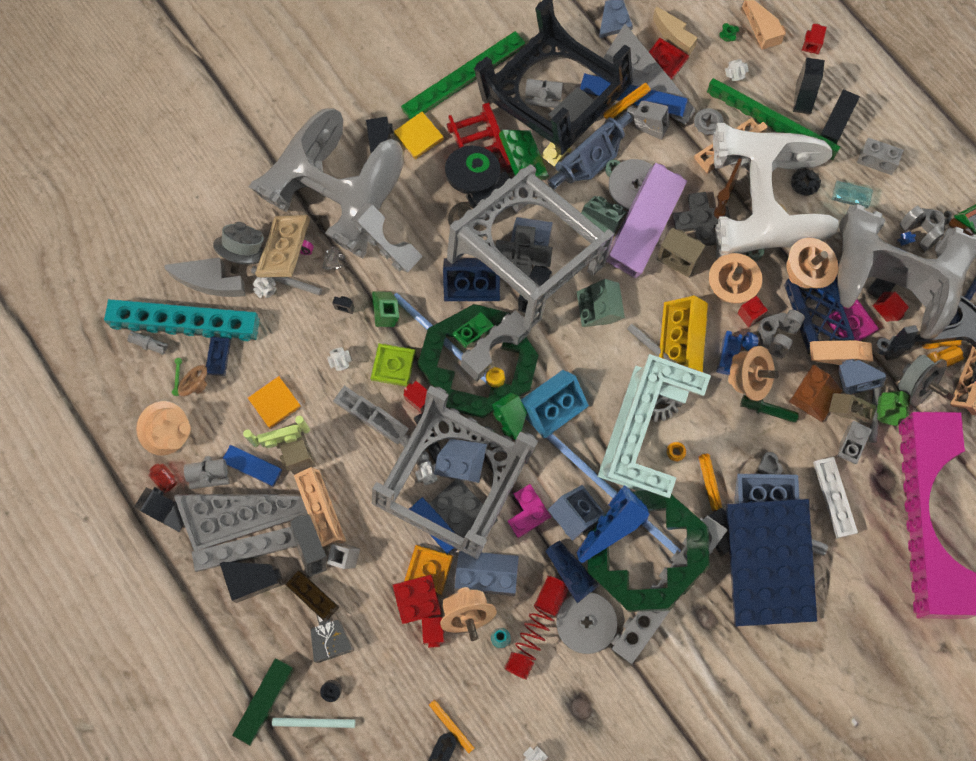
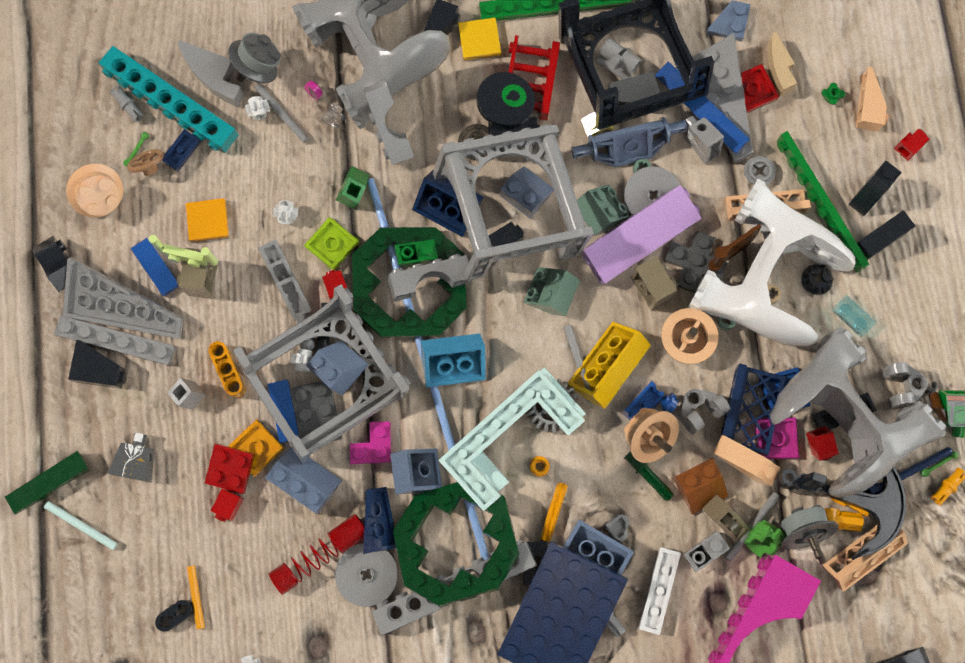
camera: 25 degrees right, 5 degrees up
clear red brick [148,463,178,493] -> none
light grey pin [184,456,230,490] -> none
tan tile [255,215,310,277] -> none
dark brown tile [285,570,339,622] -> none
dark grey slope [290,514,327,577] -> none
light nougat fence [294,467,346,548] -> none
black tile [320,680,342,702] -> none
black plate [332,296,355,314] -> none
light nougat piece [440,587,497,641] -> none
yellow tile [485,367,505,387] -> none
teal cone [491,628,511,648] -> none
green slope [492,393,527,441] -> none
dark grey plate [496,225,553,277] -> none
green plate [499,130,549,180] -> none
blue wedge [577,485,650,563] -> none
light orange axle [603,83,651,119] -> none
white gear [725,59,749,81] -> none
red brick [737,295,768,328] -> none
light nougat piece [786,238,838,288] -> none
sand blue slope [839,359,886,395] -> none
light grey brick [857,138,904,175] -> none
blue plate [897,231,916,246] -> none
none -> light orange beam [208,341,246,398]

